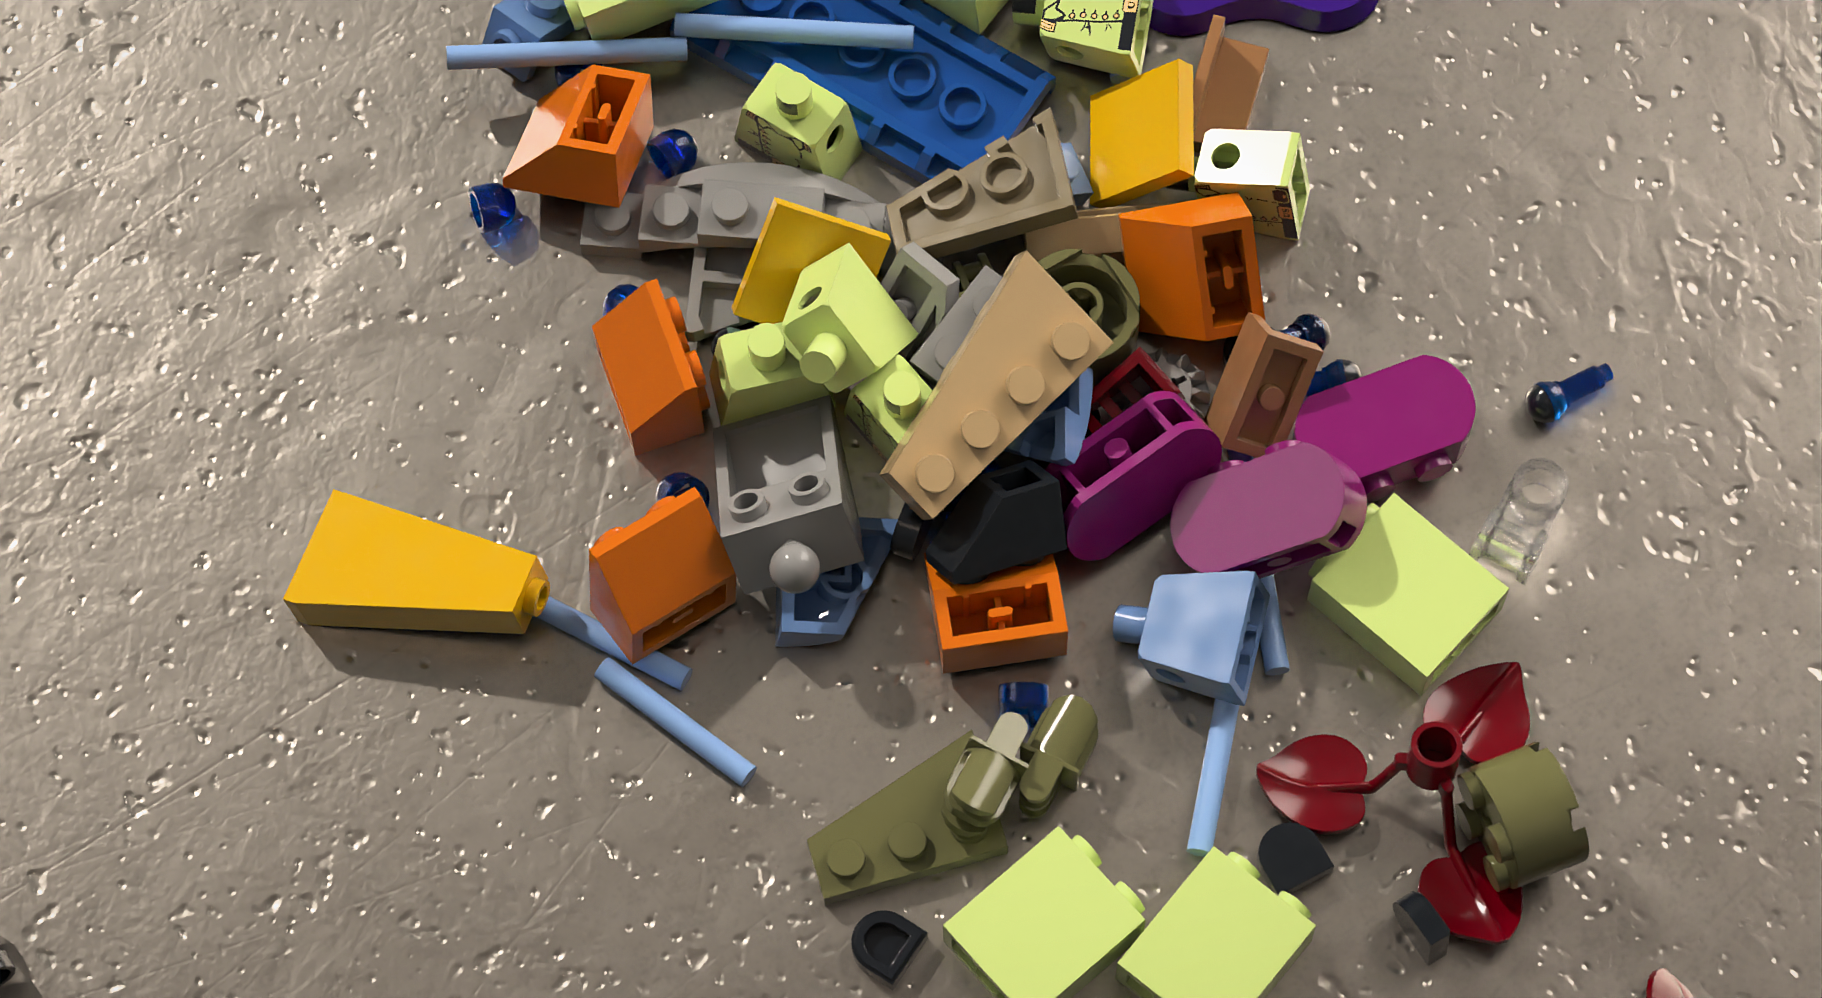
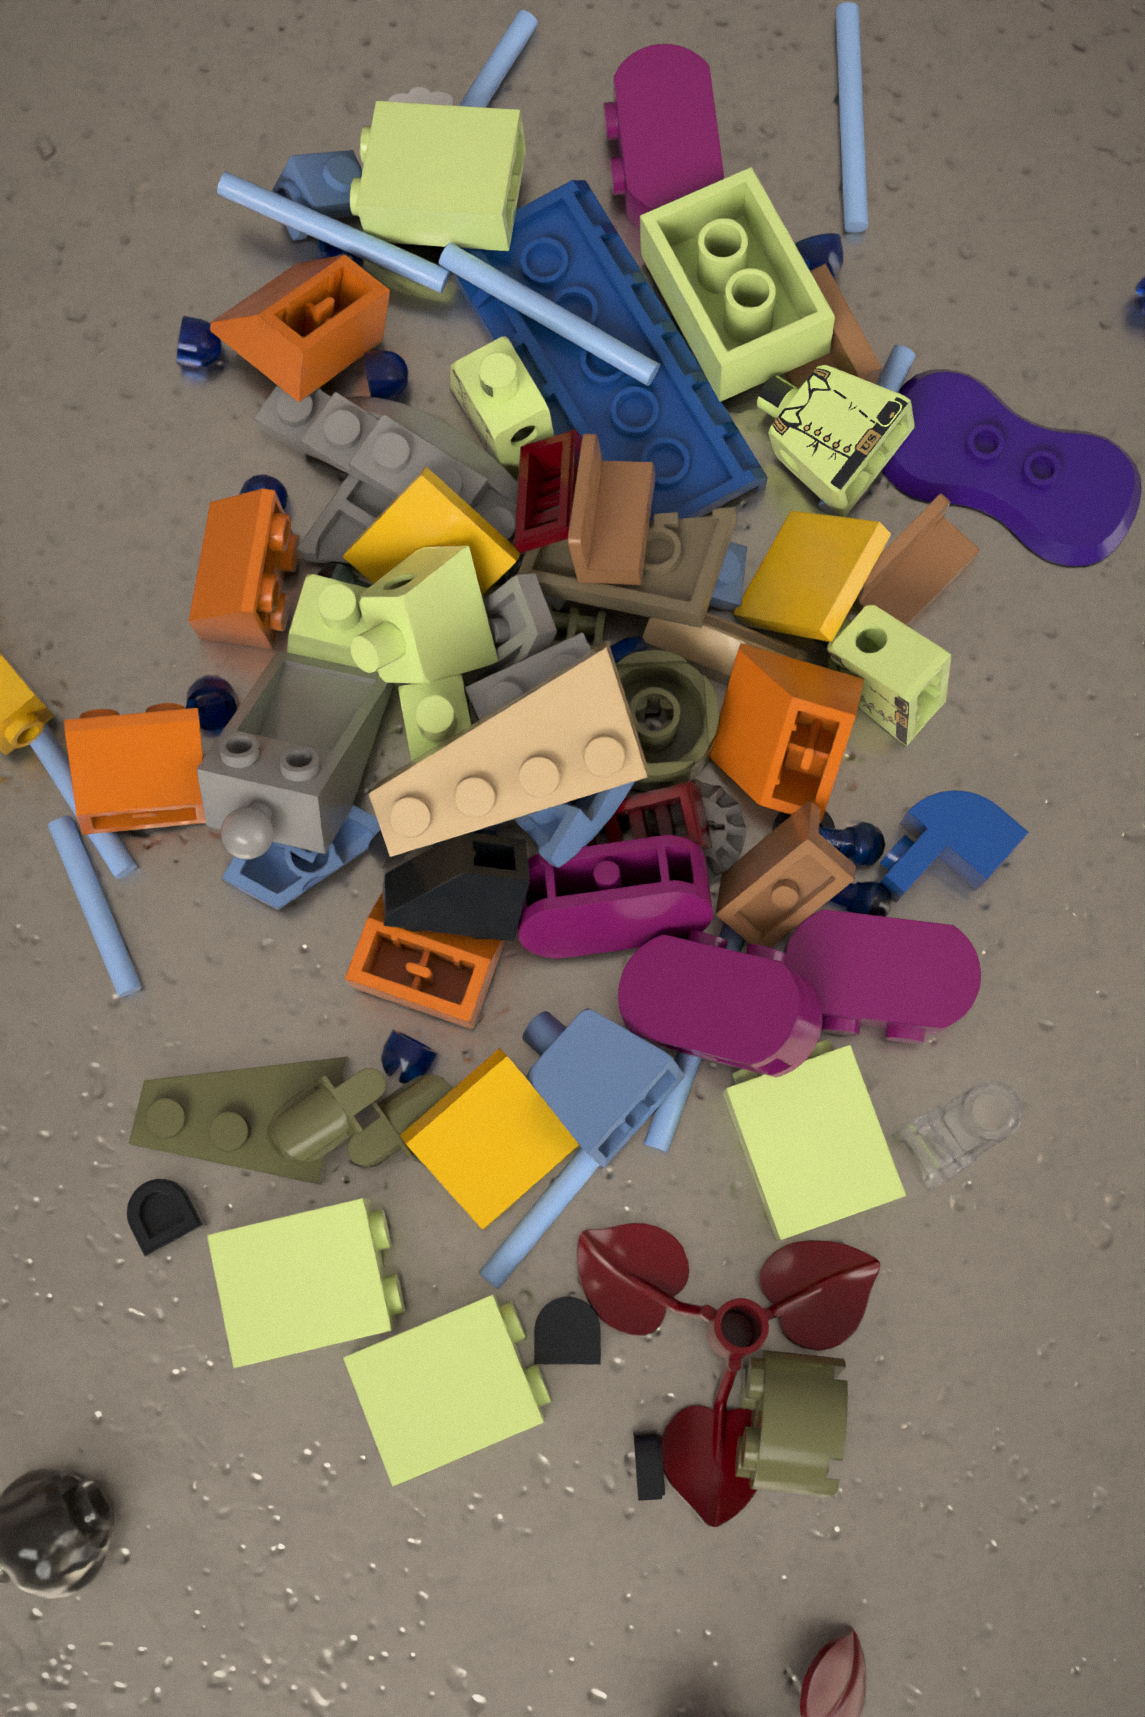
camera: 30 degrees right, 10 degrees up
clear blue piece [1525,363,1613,423] -> none
none -> yellow tile [399,1048,579,1230]
none -> dark red slope [514,429,582,553]
none -> medium nougat panel [568,434,656,585]
none -> blue brick [877,790,1029,902]

